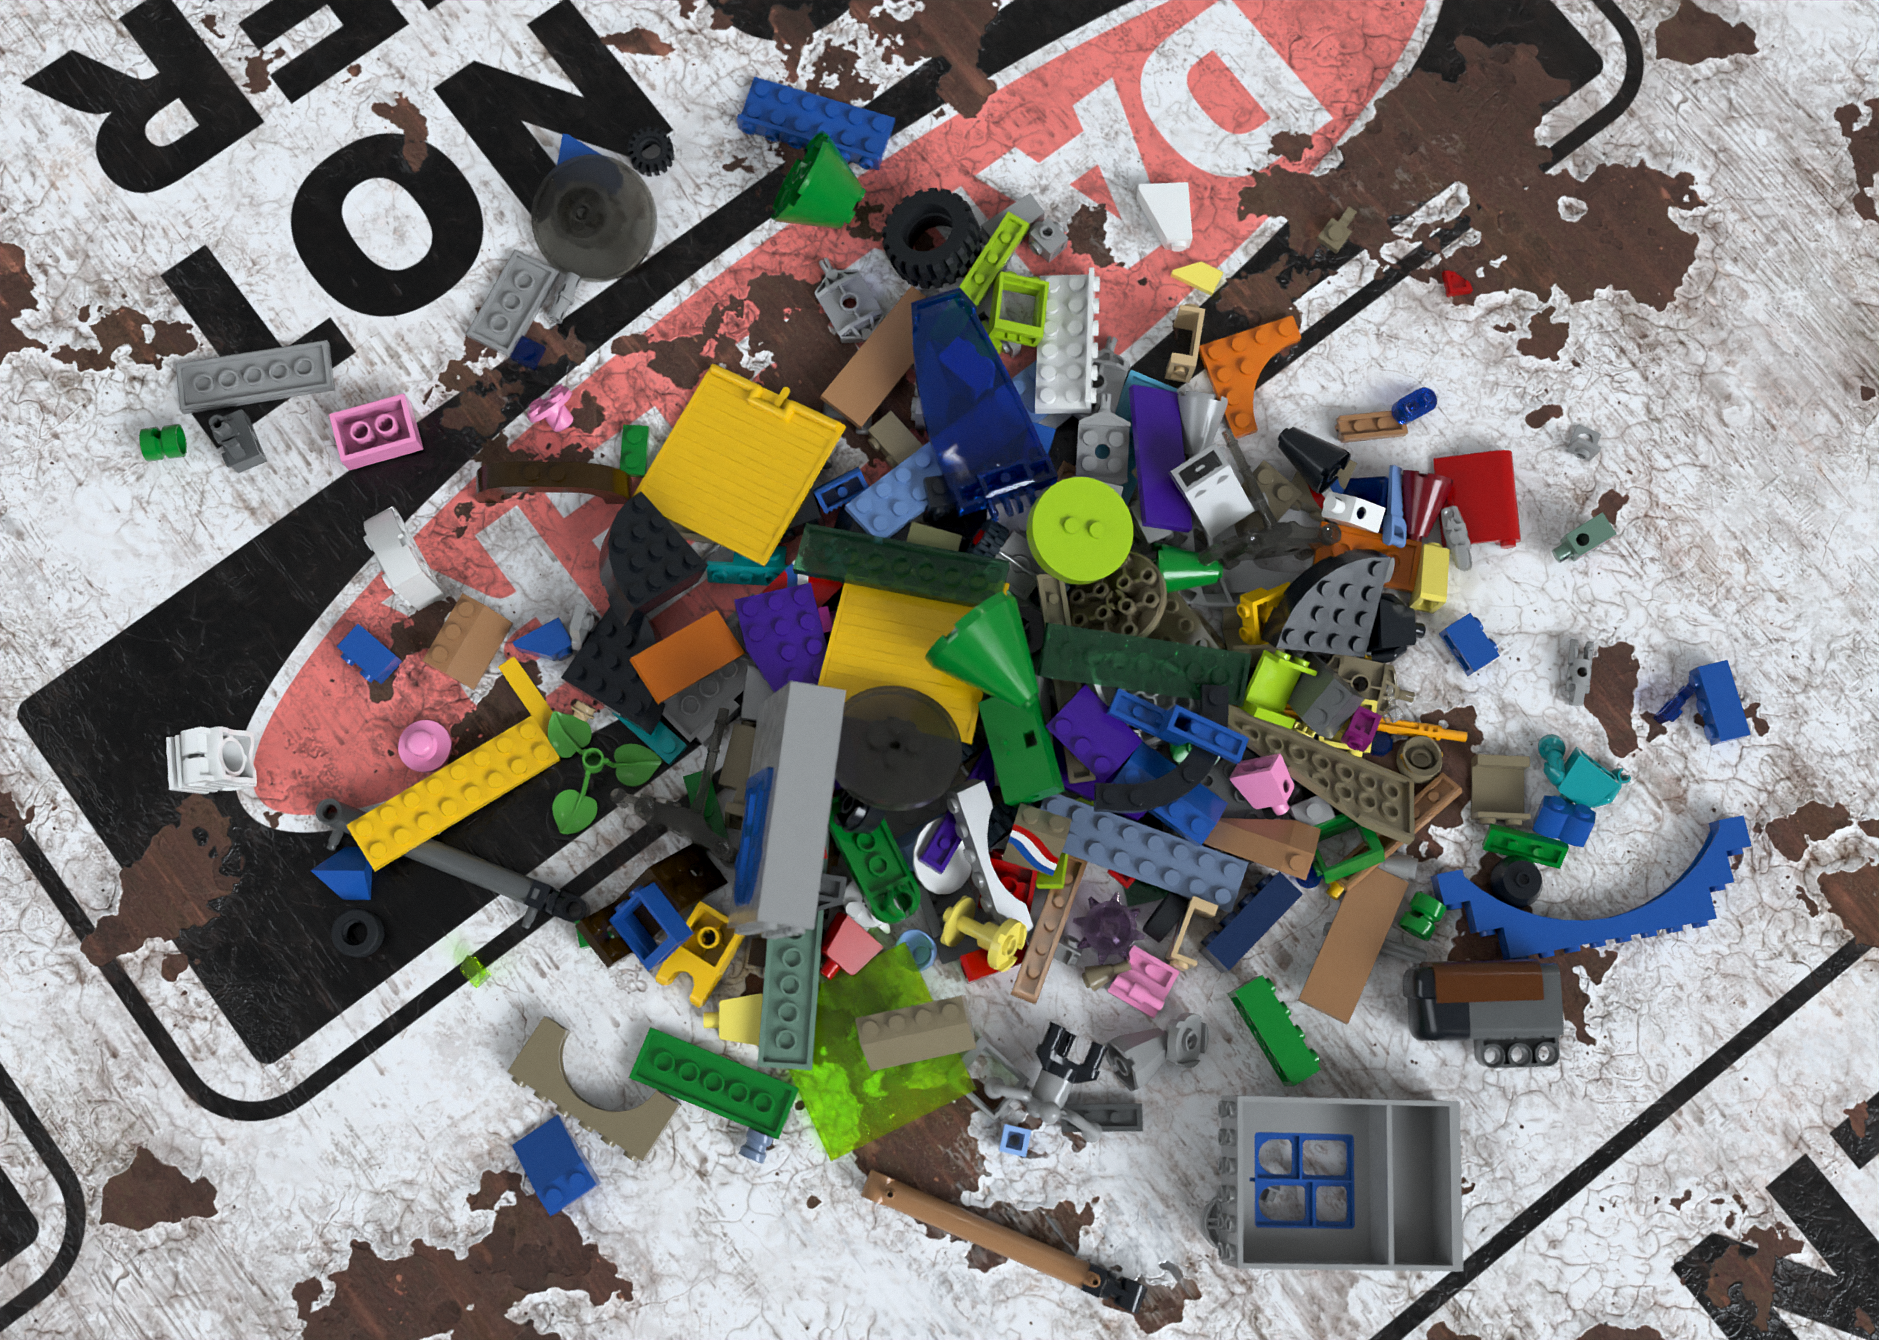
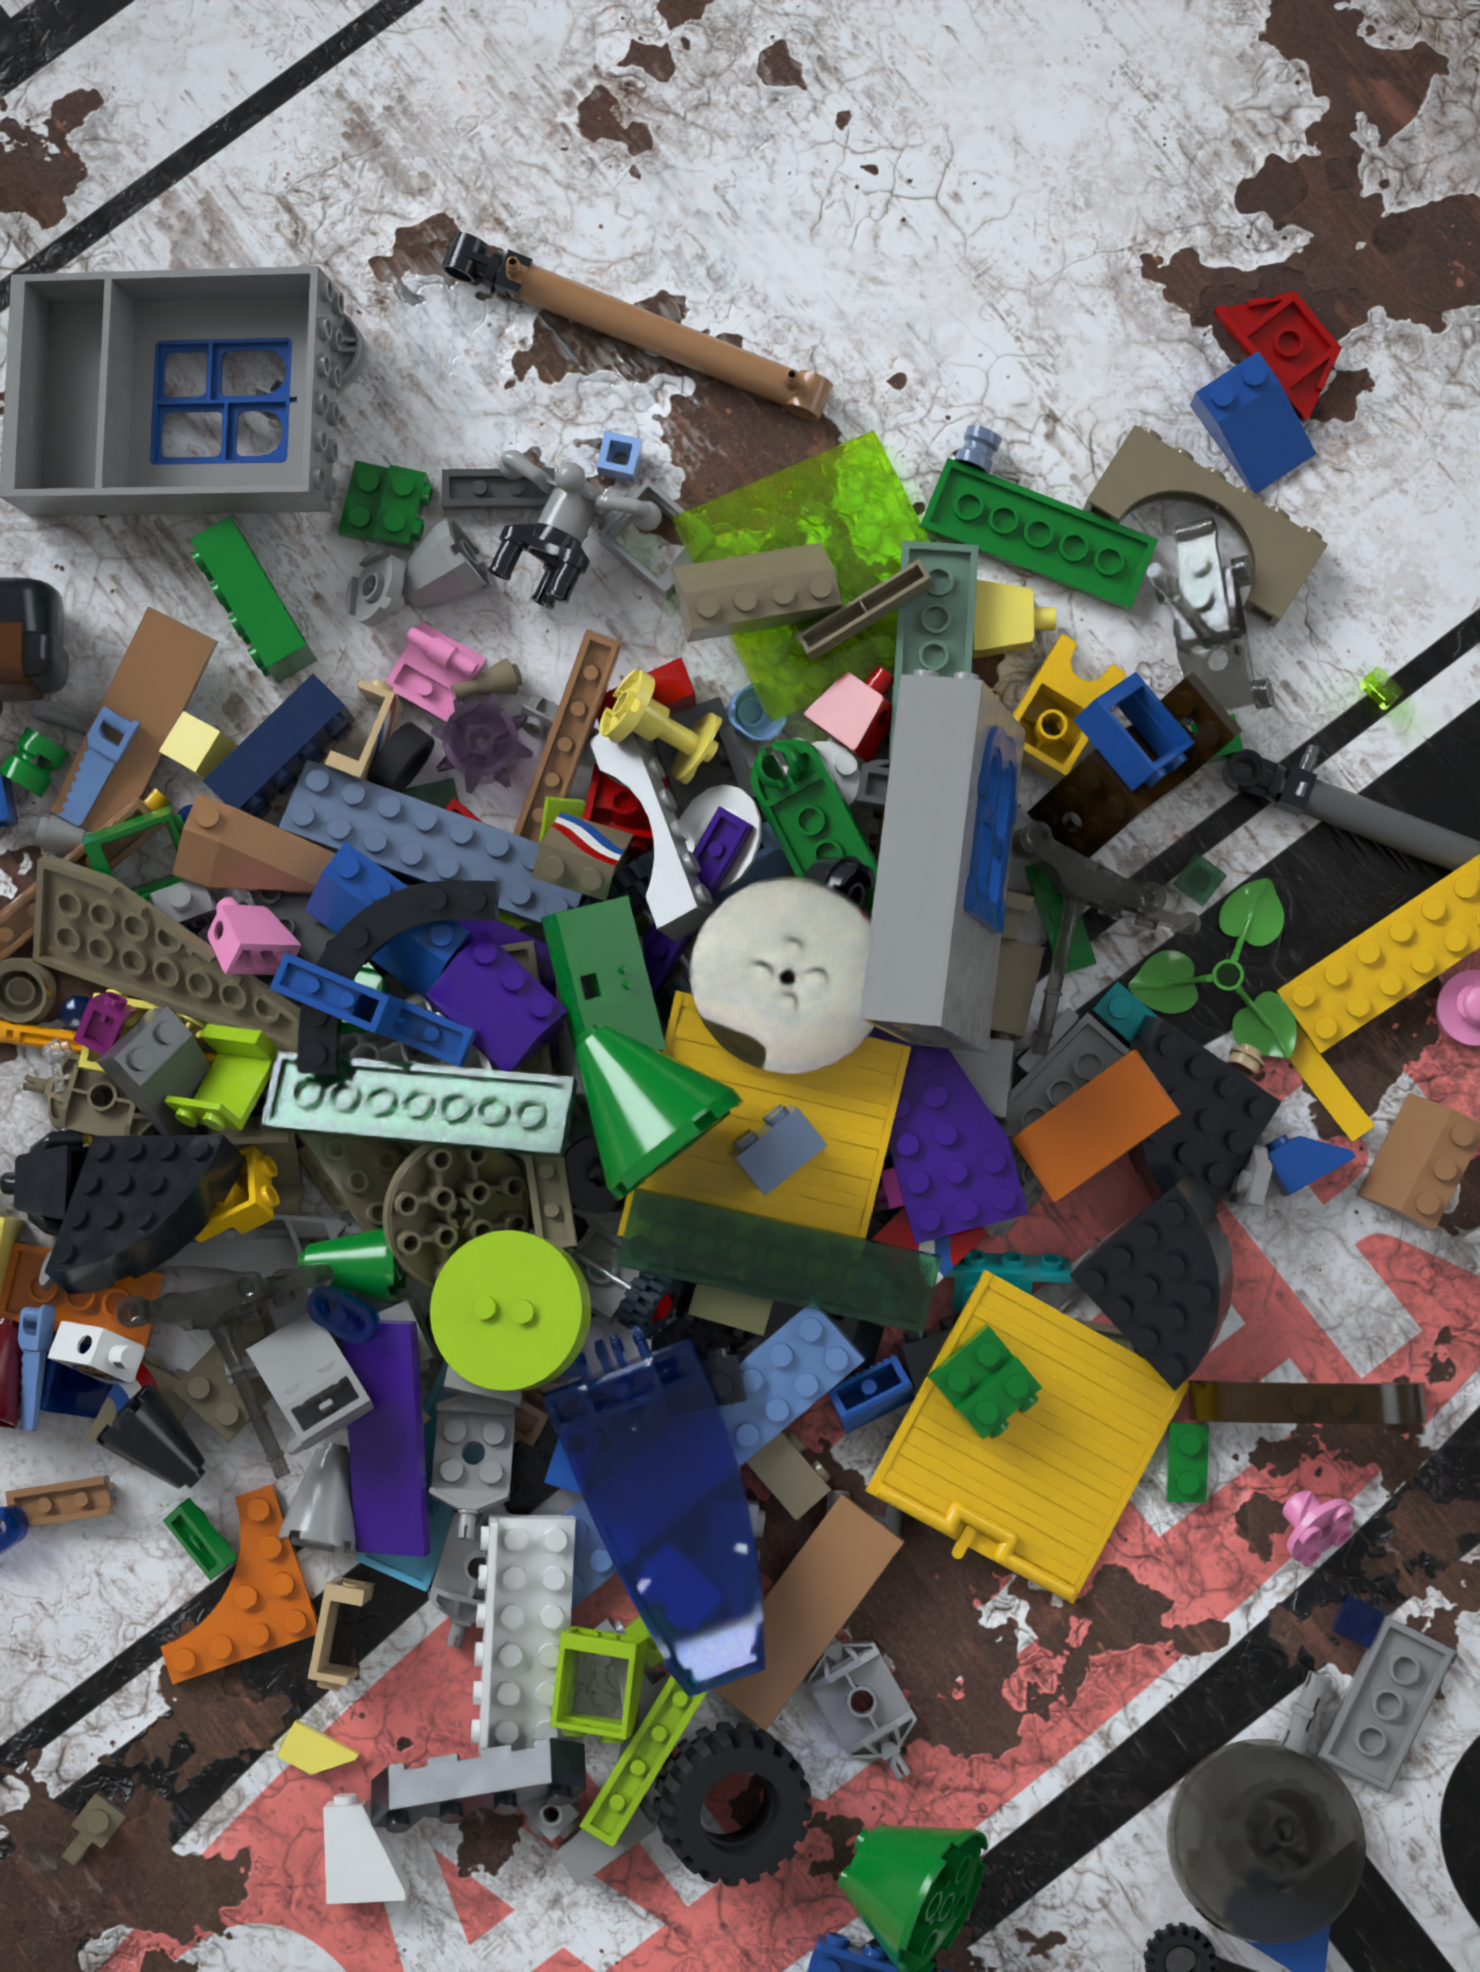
camera: 170 degrees left, 5 degrees up
none -> medium blue piece [58,706,141,826]
none -> light yellow piece [159,711,239,780]
none -> green plate [162,1497,237,1581]
none -> clear blue plate [307,1285,380,1344]
none -> green plate [338,460,433,552]
none -> brick [371,1737,587,1833]
none -> sand blue brick [729,1104,828,1195]
none -> dark tan piece [796,559,935,661]
none -> green plate [927,1324,1042,1439]
none -> clear smoke piece [1146,517,1275,726]
none -> clear green plate [1172,852,1227,907]
none -> red wing [1213,291,1342,424]

